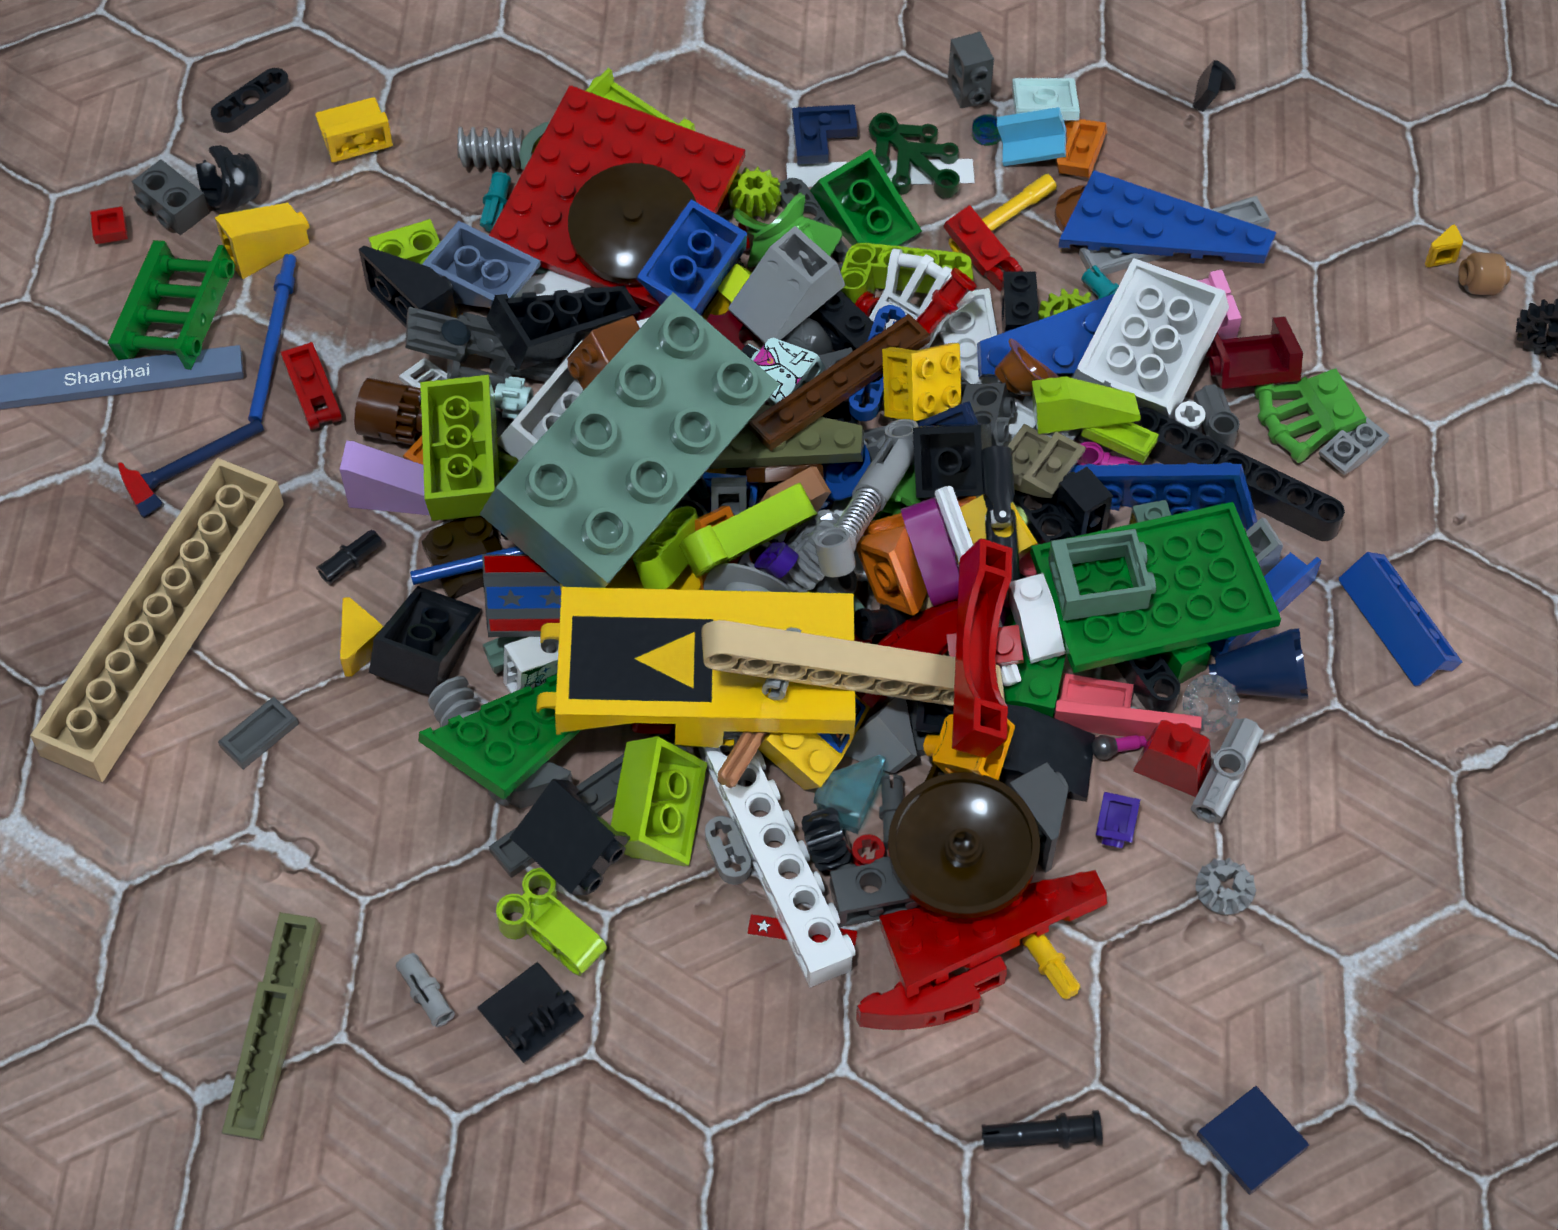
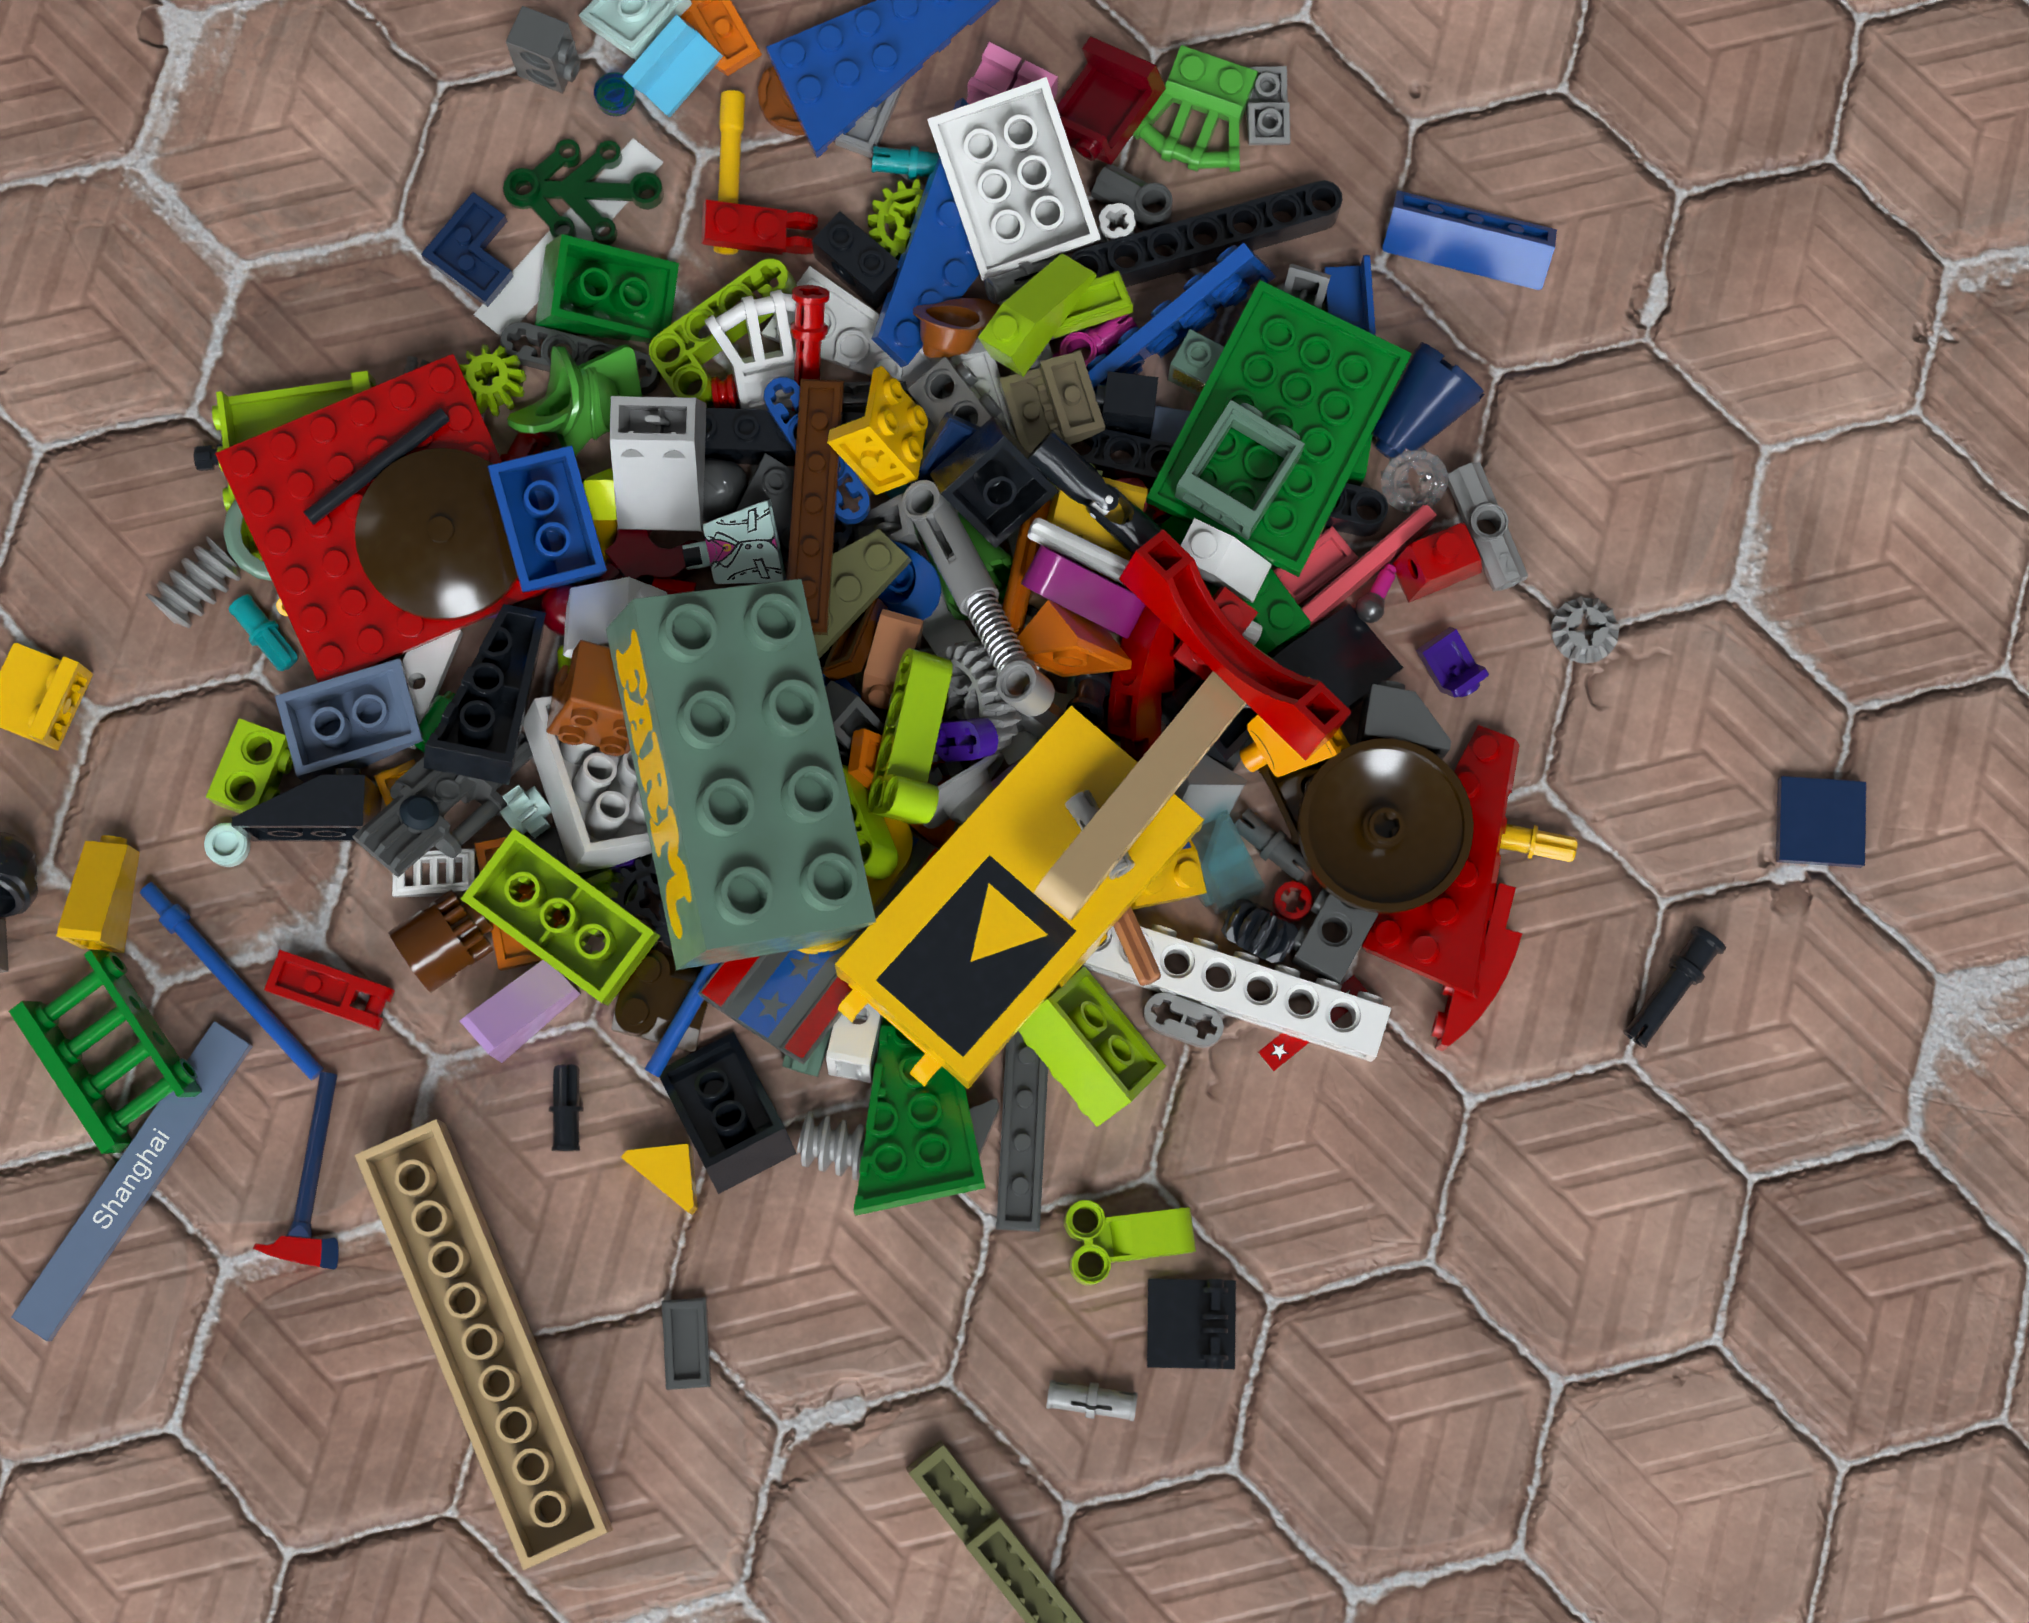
camera: 50 degrees left, 20 degrees up
black panel [509,779,630,895] -> none
none -> light aqua tile [204,823,251,867]
none -> black bar [303,407,450,525]

